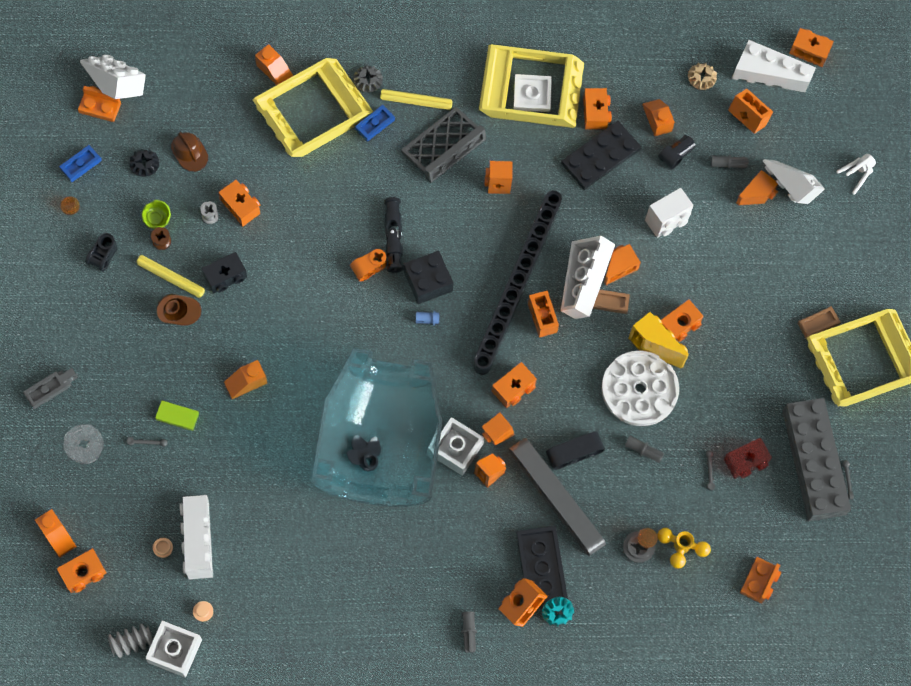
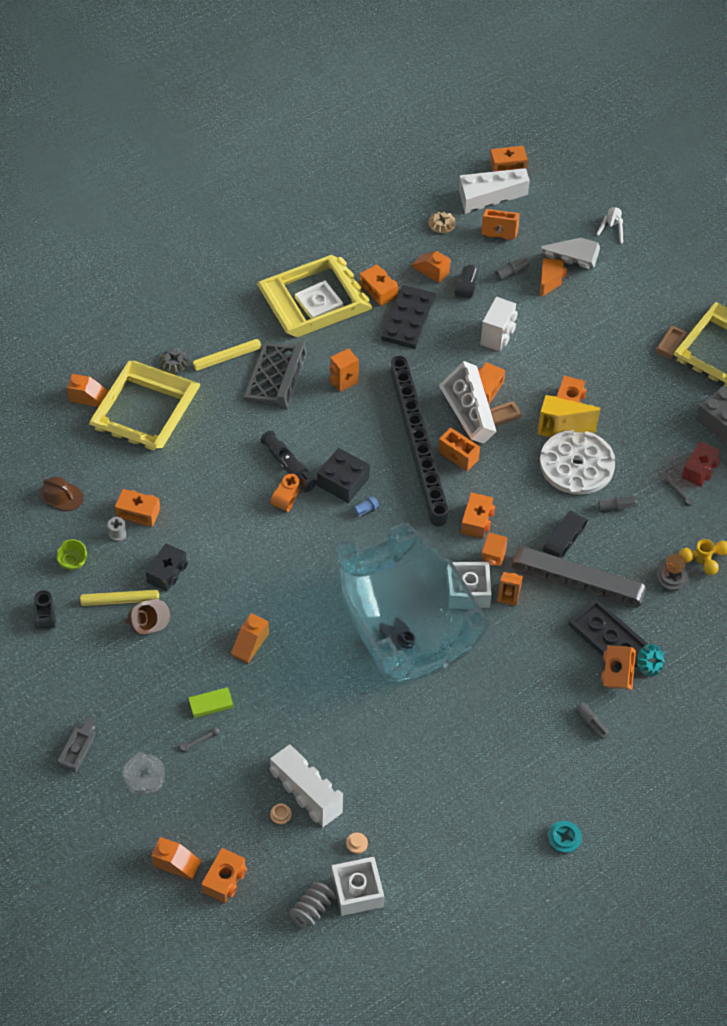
camera: 30 degrees left, 15 degrees down
black gear [129,148,159,177] -> none
reddish brown wheel [151,227,171,250] -> none
blue plate [355,105,395,142] -> none

